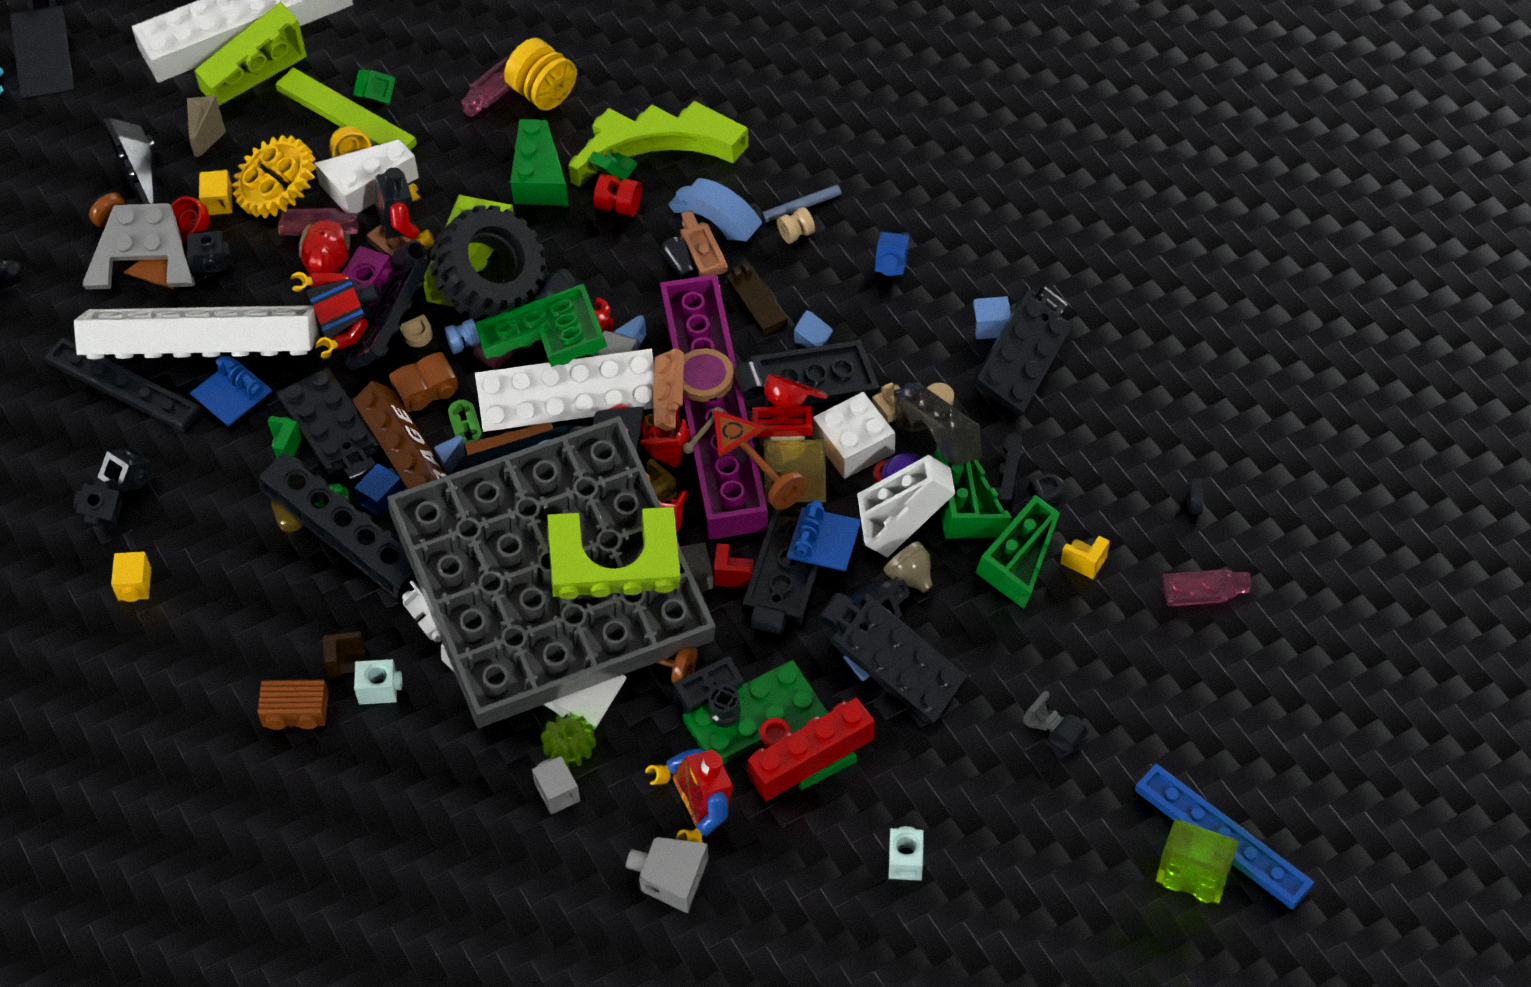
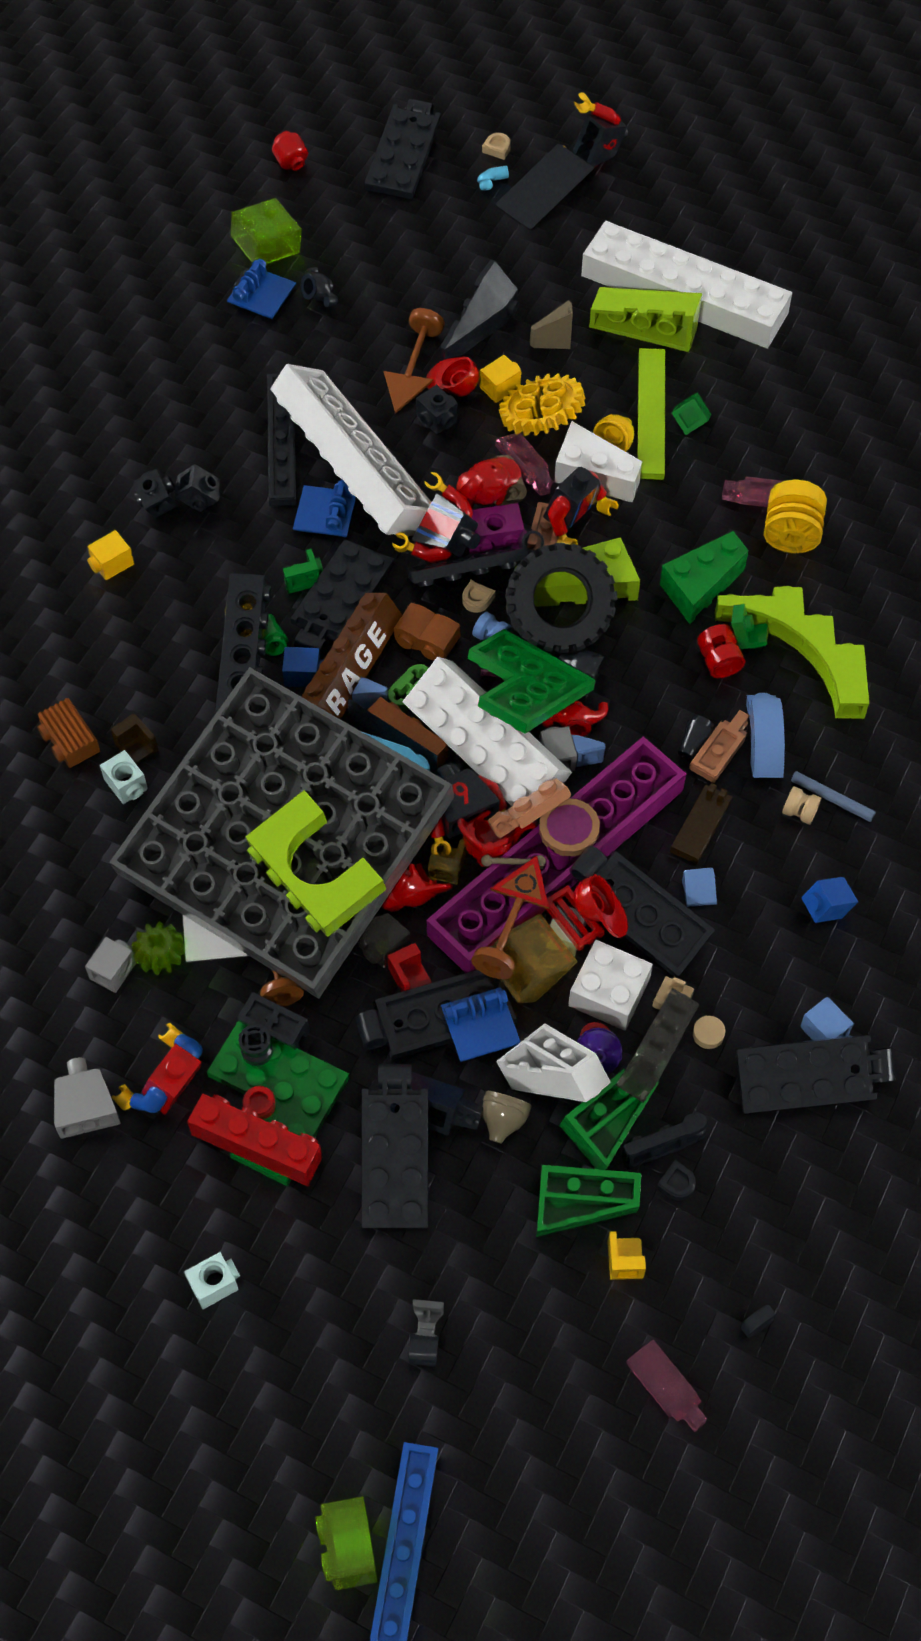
camera: 55 degrees right, 5 degrees up
light grey wing [83,203,195,289] -> none

